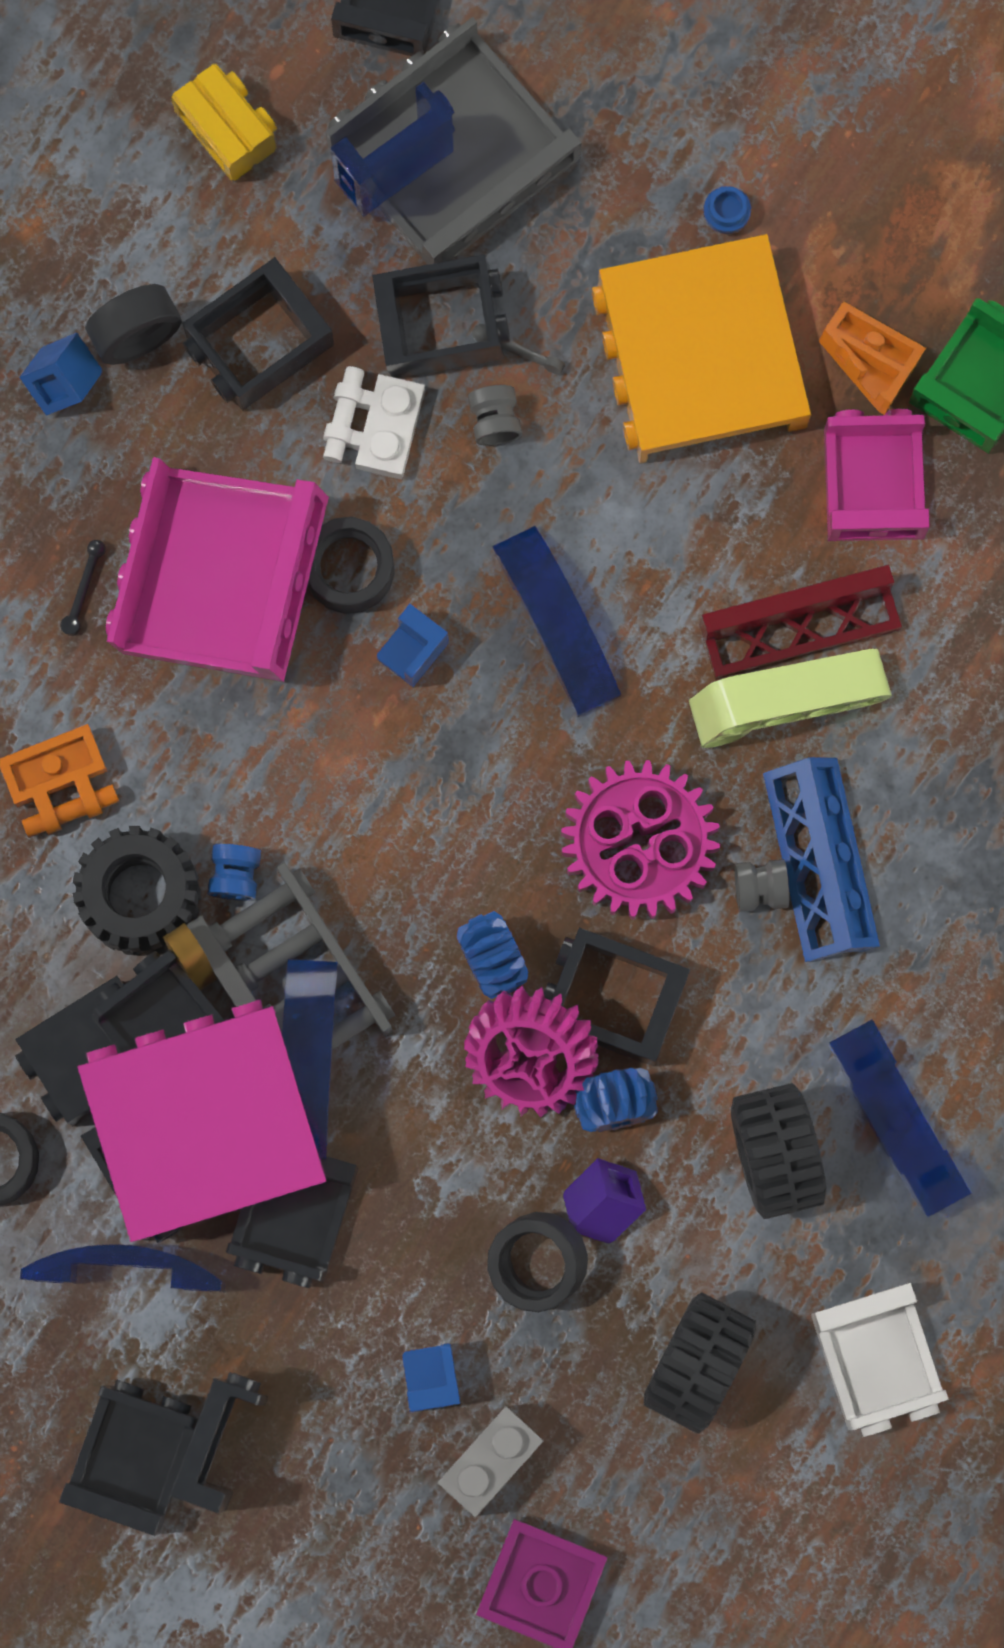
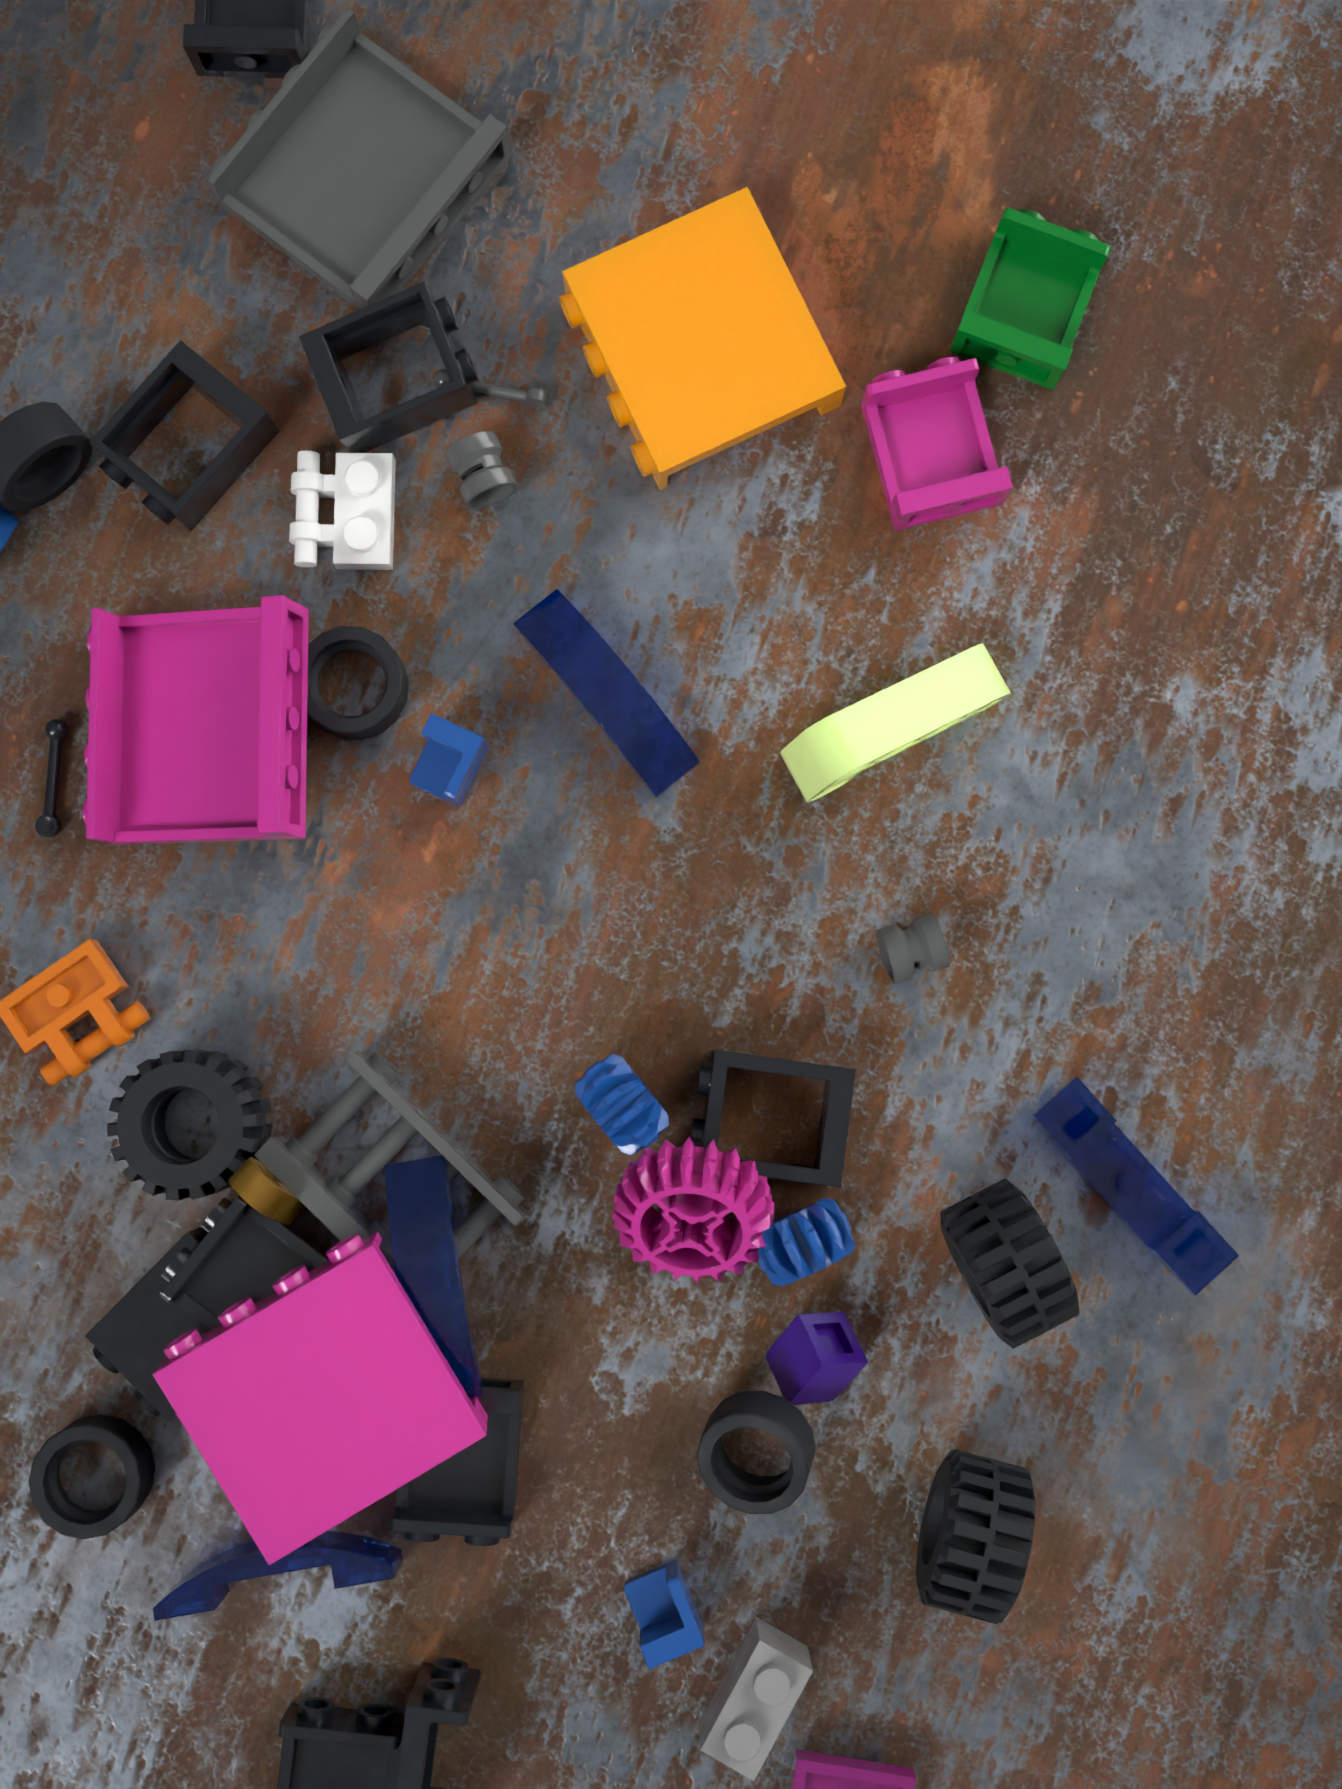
camera: 15 degrees left, 5 degrees up
yellow brick [171,64,277,181] -> none
blue wheel [207,844,261,901] -> none
clear blue panel [330,82,455,217] -> none
dark pink gear [561,760,720,920] -> none
dark red fence [699,564,902,680] -> none
blue plate [703,186,751,234] -> none
blue fence [763,757,880,962] -> none
white panel [811,1283,949,1437] -> none
orange wing [819,301,926,415] -> none

